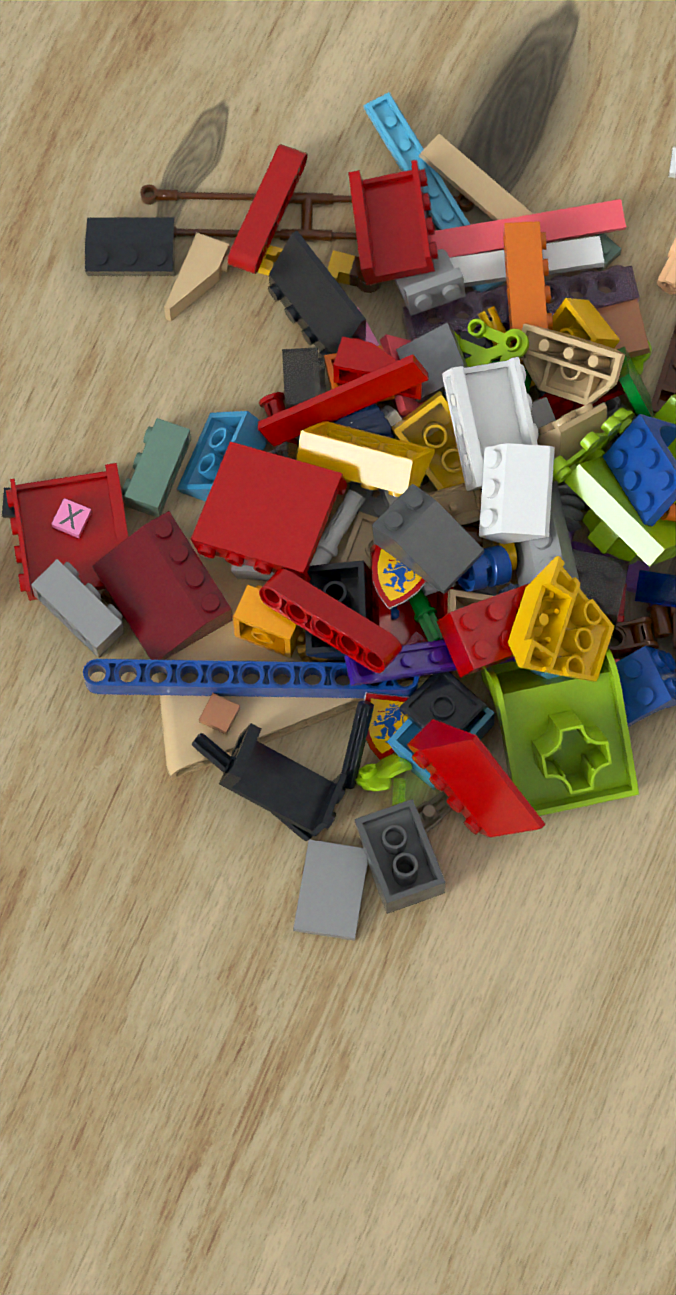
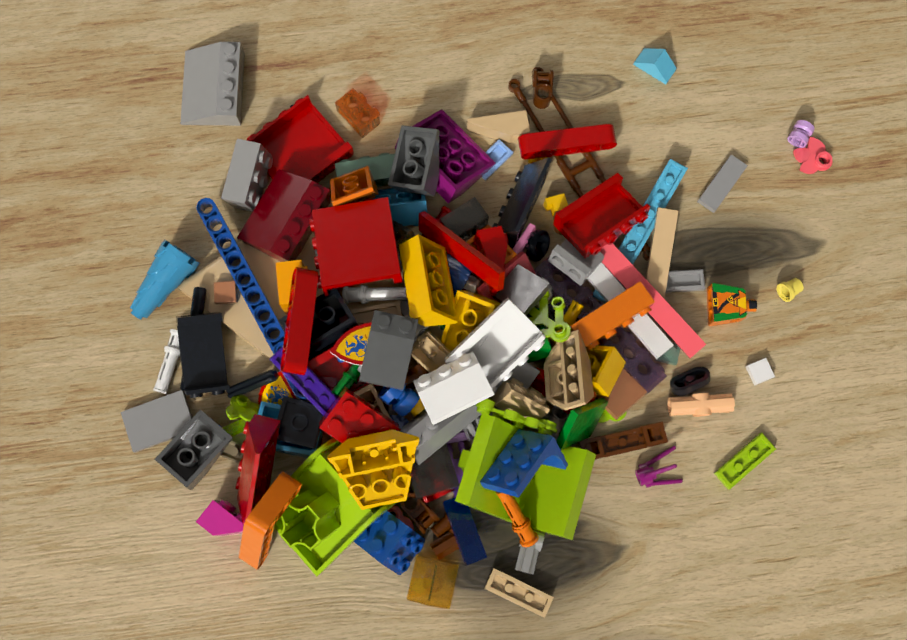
camera: 55 degrees right, 5 degrees up
bright pink tile [52,498,92,538] -> none
black slope [85,217,175,276] -> none
none -> dark azure cone [130,239,200,320]
none -> white pin [153,329,180,394]
none -> dark pink slope [196,499,243,536]
none -> orange beam [239,472,302,570]
none -> orange slope [330,166,378,206]
none -> clear orange brick [335,88,380,138]
none -> dark grey slope [388,125,439,196]
none -> magenta slope [395,109,496,204]
none -> light blue tile [482,139,513,180]
none -> black gear [525,229,550,262]
none -> reddish brown piece [532,69,554,109]
none -> medium azure slope [633,48,677,85]
none -> light grey tile [666,269,705,293]
none -> black plate [670,366,710,396]
none -> light grey tile [697,155,748,213]
none -> torso [707,283,757,326]
none -> light yellow piece [777,278,804,302]

